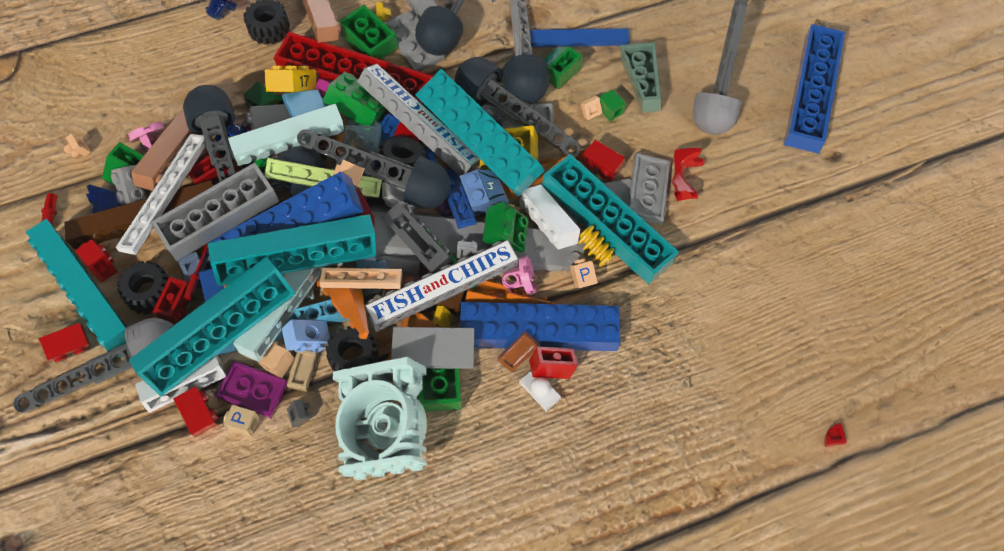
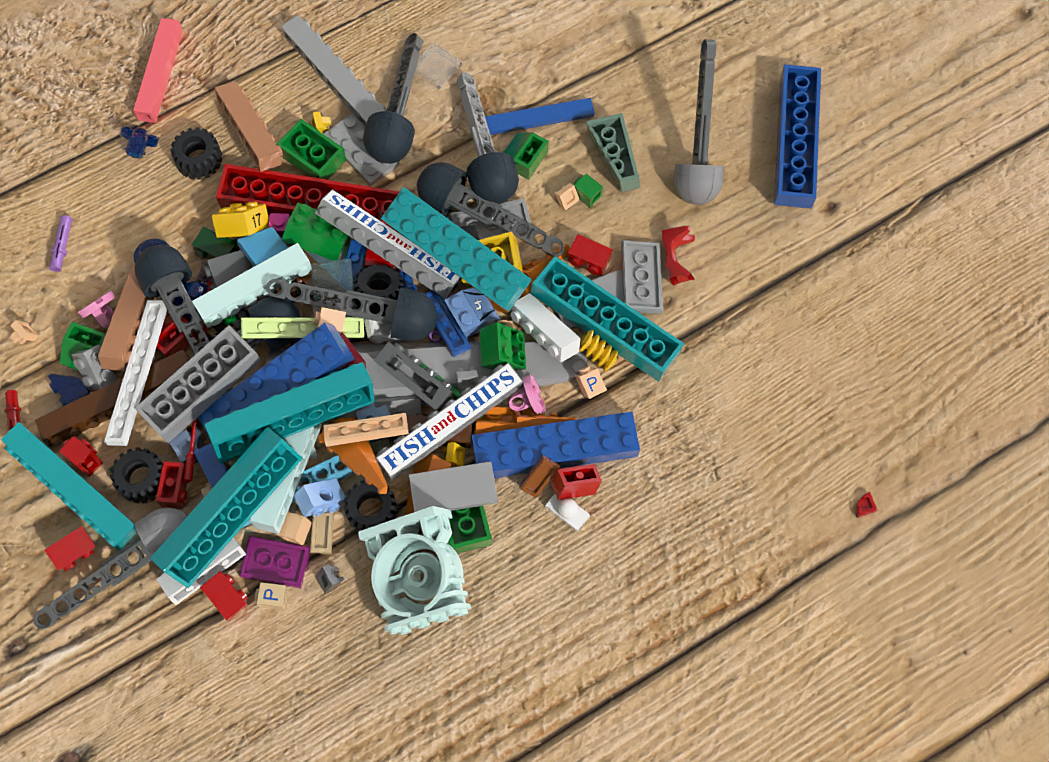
camera: 10 degrees left, 5 degrees up
none -> medium lavender pin [49,215,73,272]

